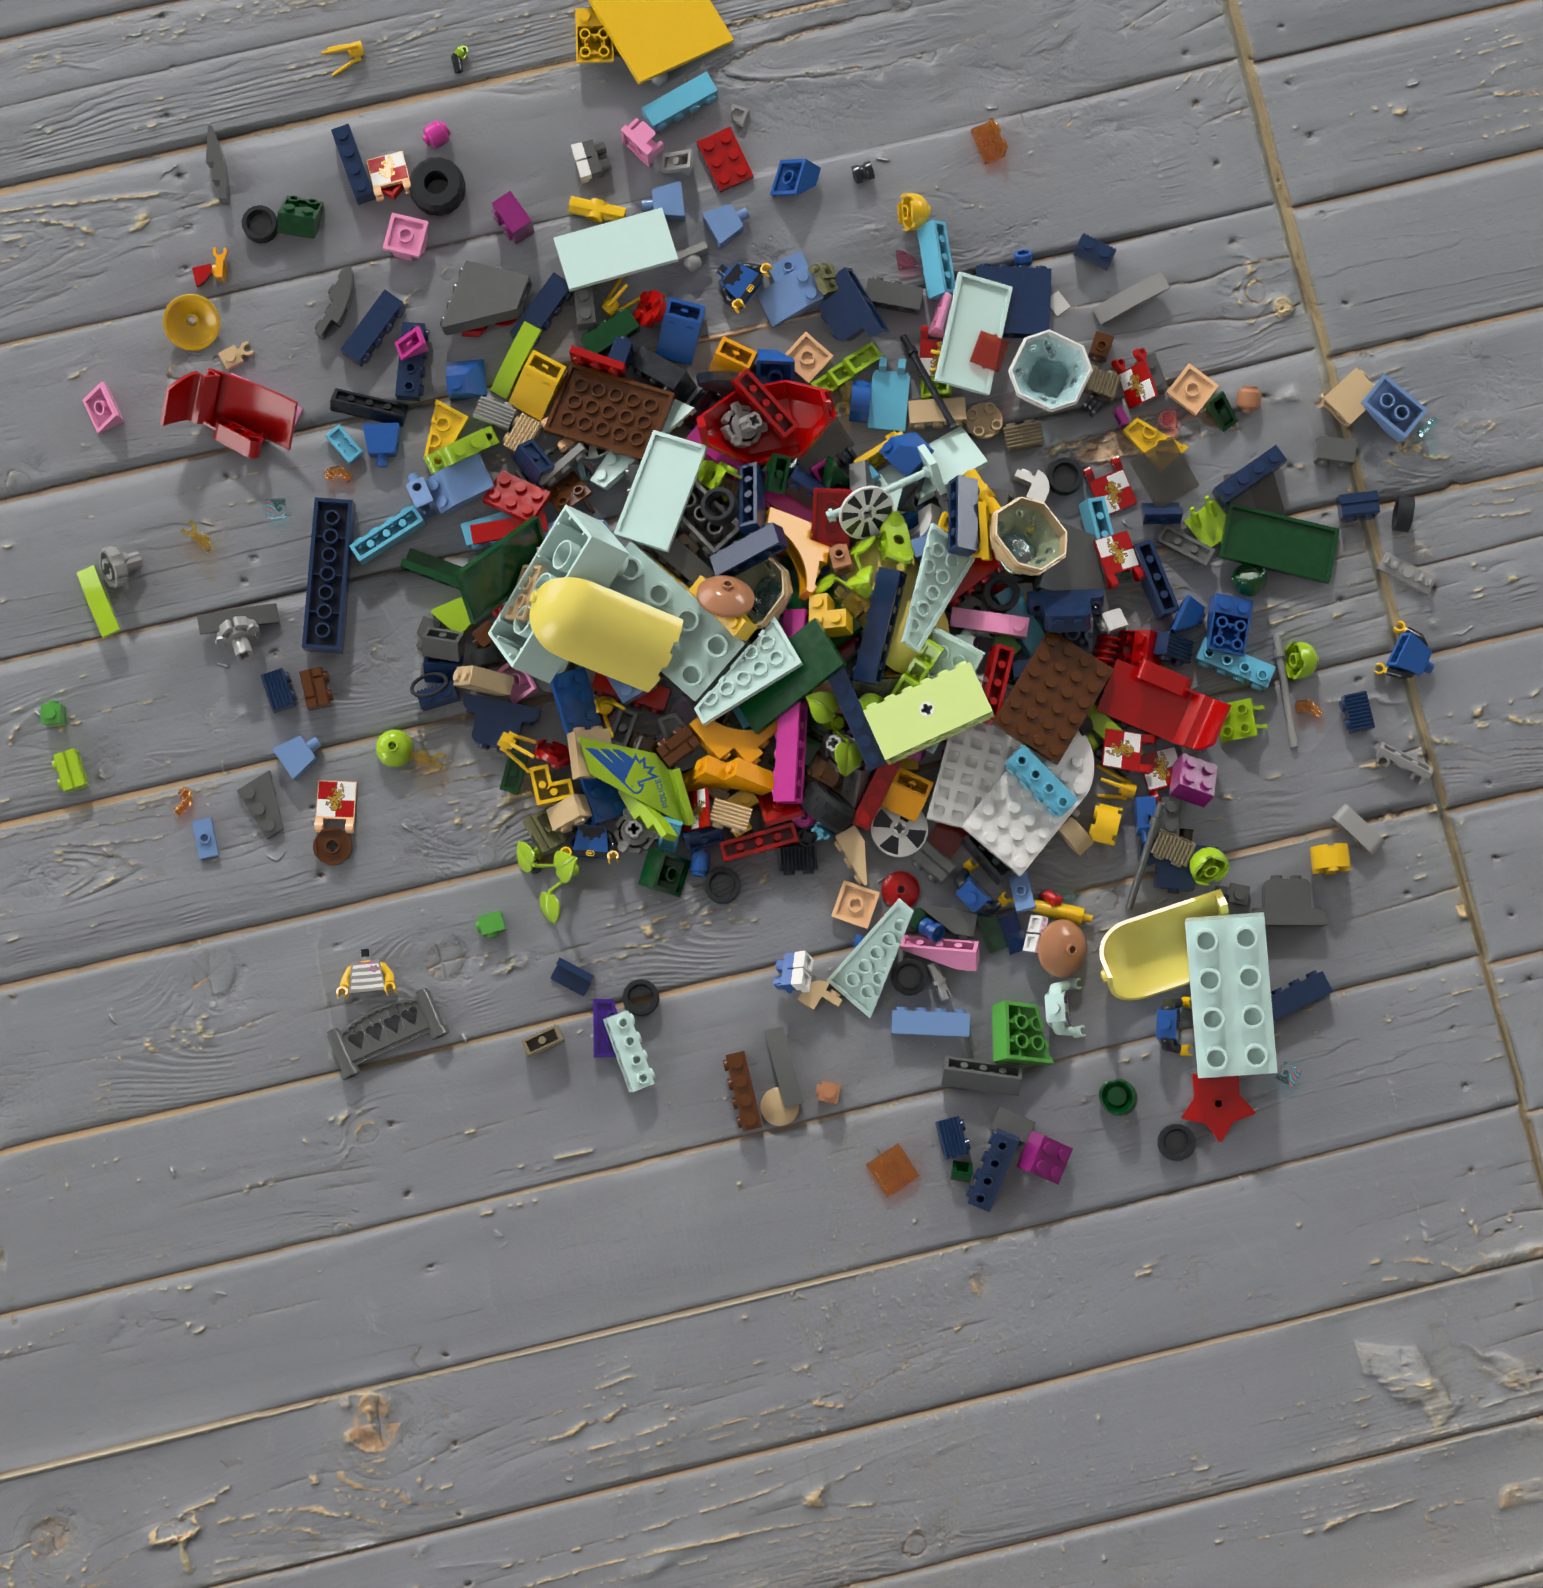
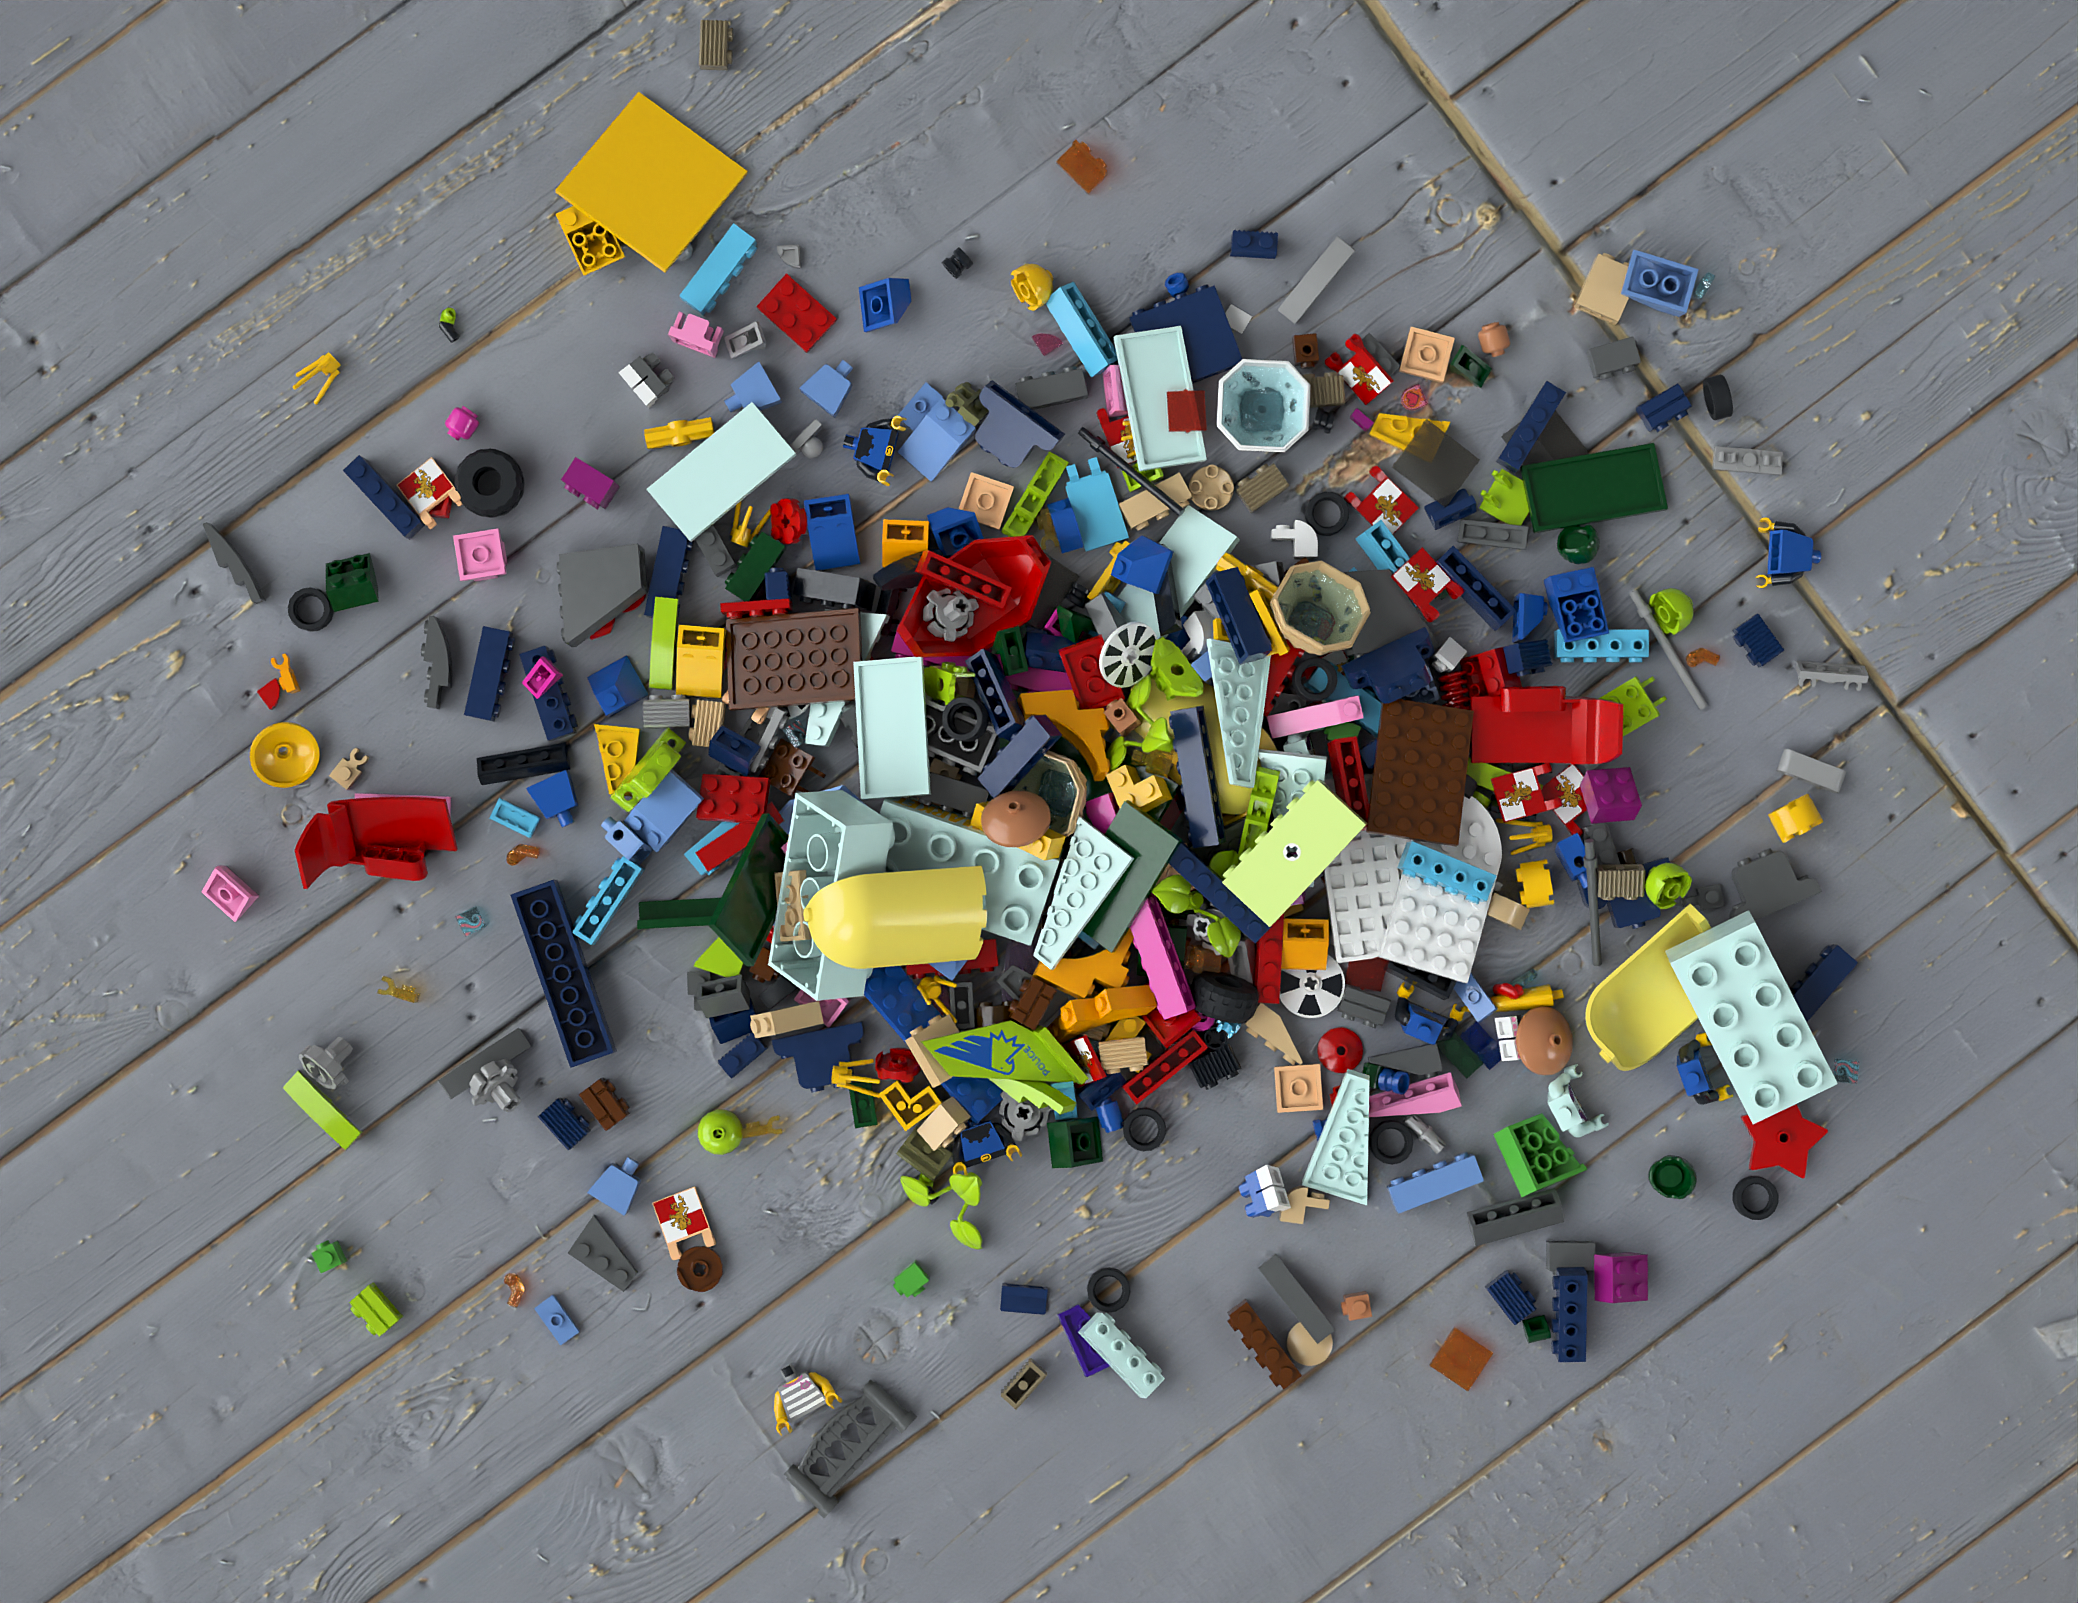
camera: 15 degrees left, 5 degrees up
black piece [410,672,449,698] -> none
light aqua tile [825,444,947,522] -> none

